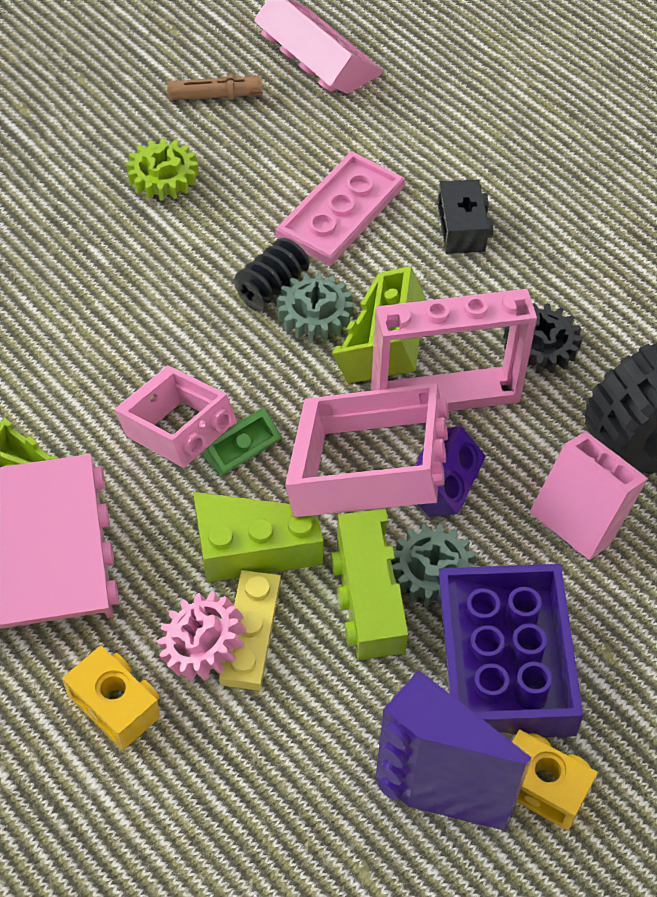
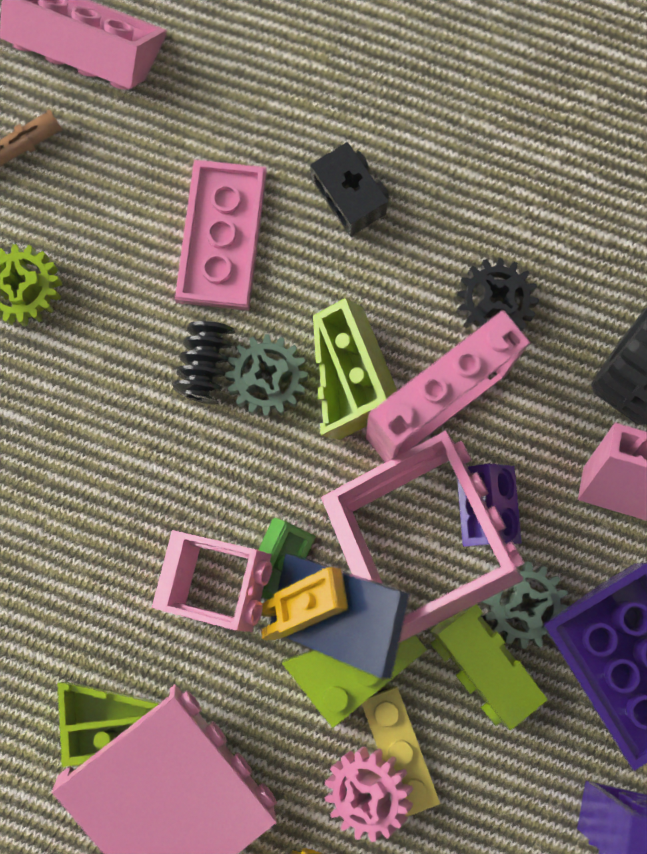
camera: 25 degrees left, 25 degrees up
none -> yellow hinge [261,567,348,641]
none -> dark blue tile [270,554,410,679]

